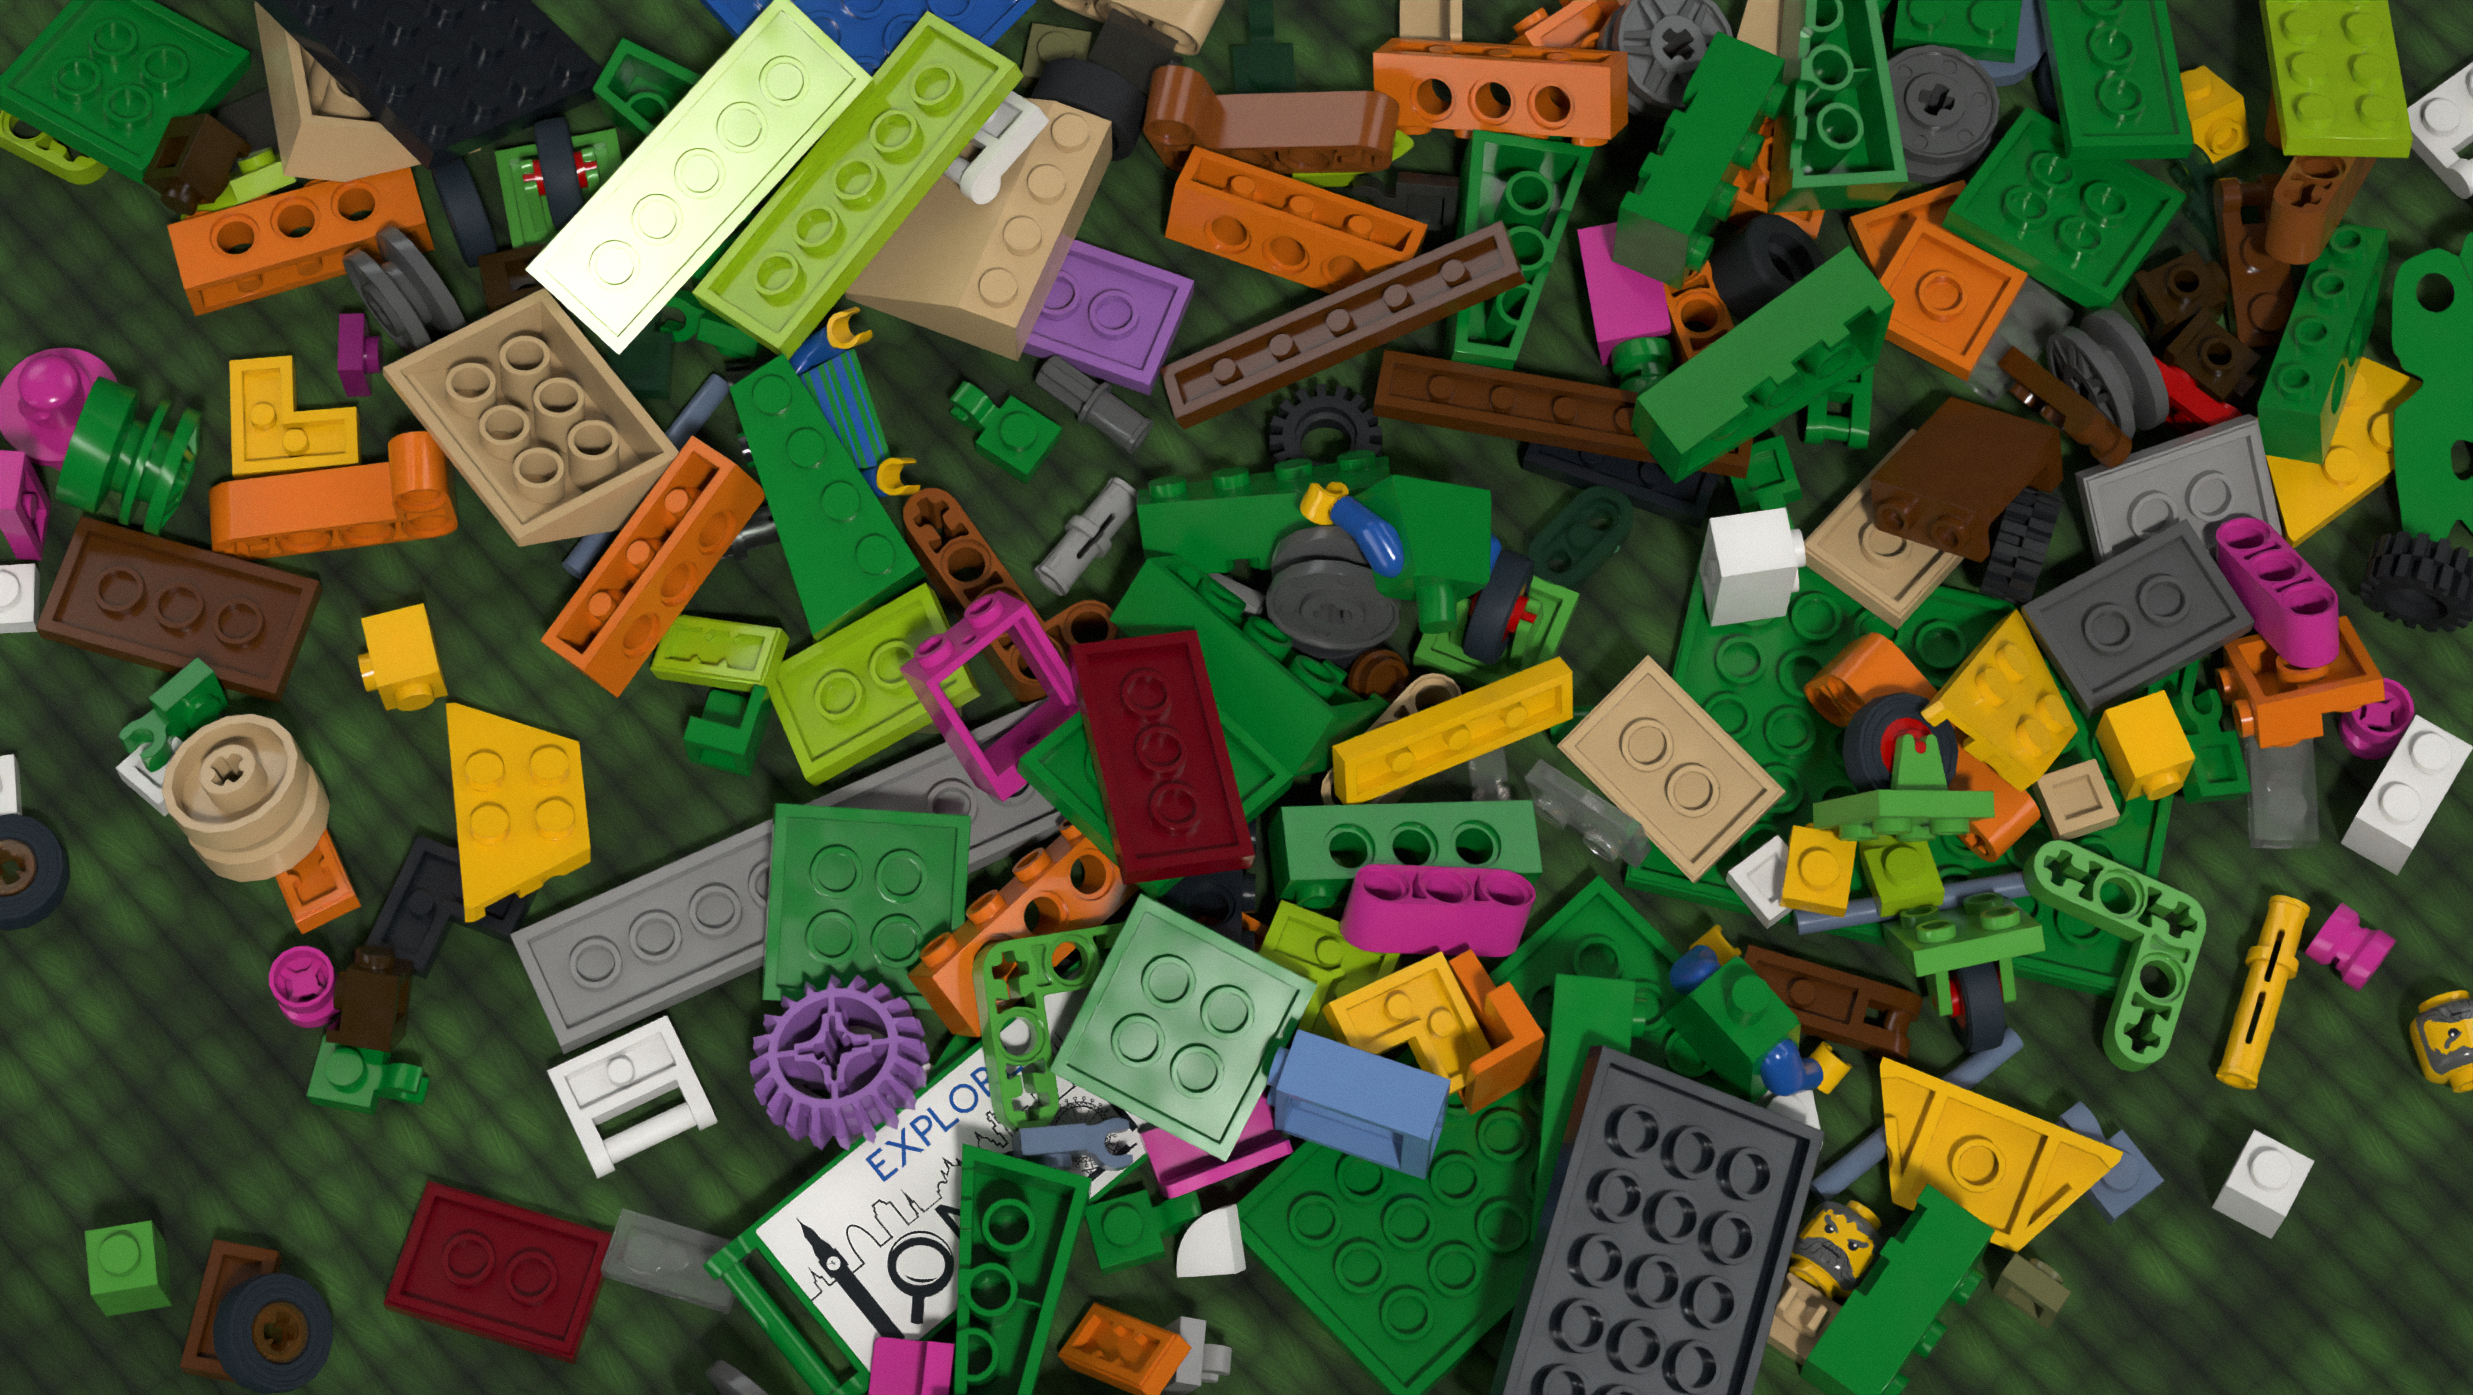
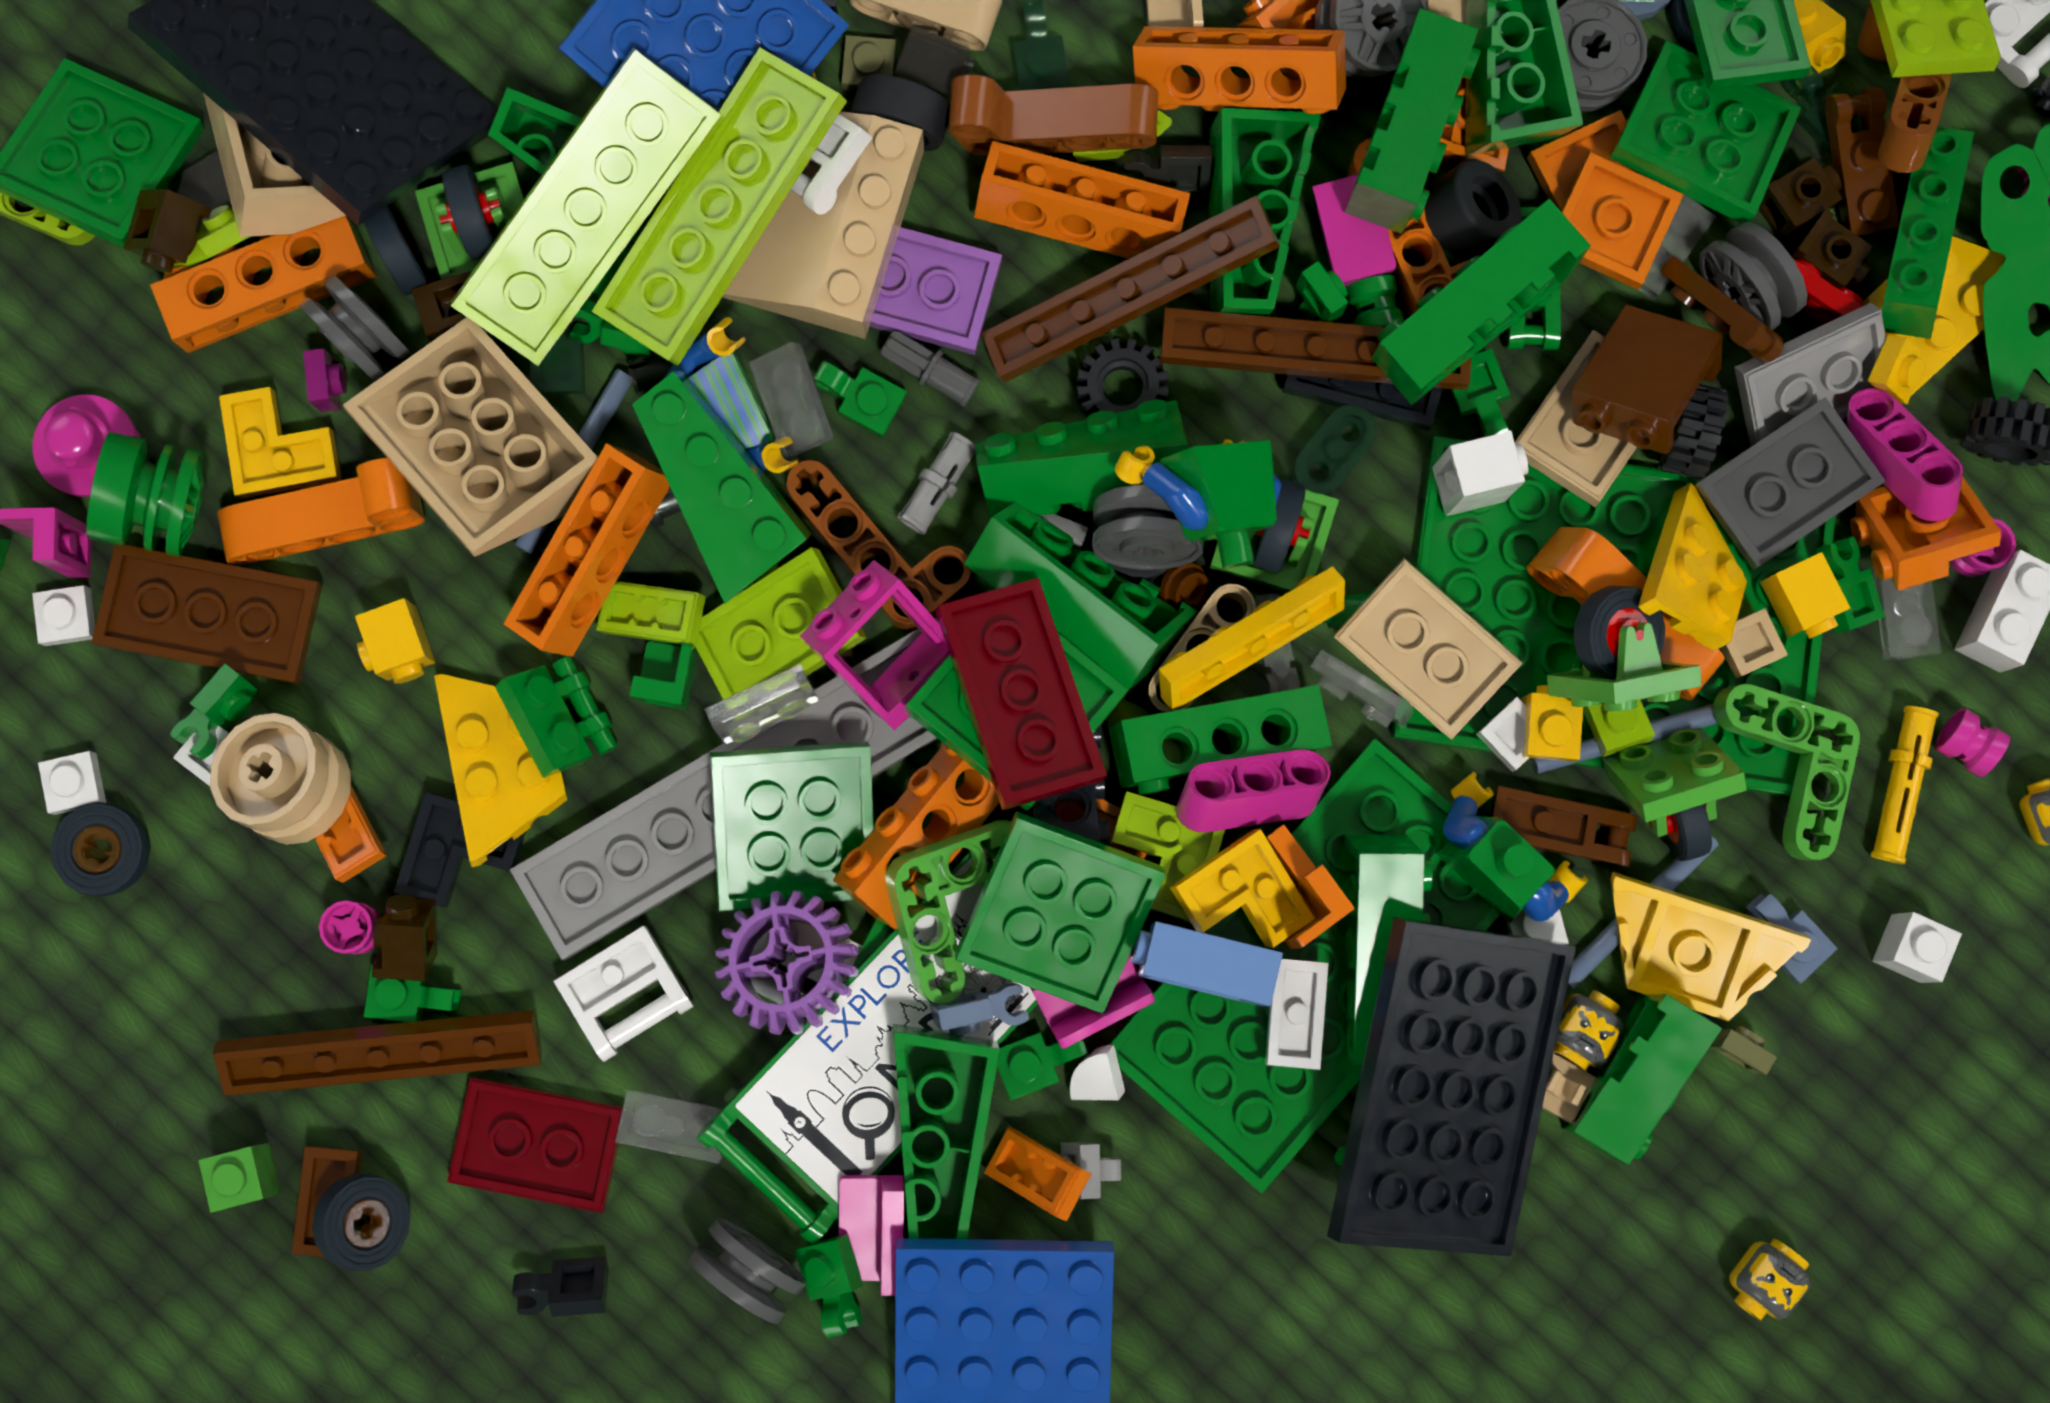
camera: 10 degrees left, 15 degrees up
none -> reddish brown plate [212,1010,542,1096]
none -> green plate [495,656,618,778]
none -> clear plate [705,664,819,744]
none -> clear plate [749,342,834,458]
none -> white plate [1265,959,1329,1070]
none -> green plate [1296,261,1349,323]
none -> yellow plate [1867,334,1928,404]

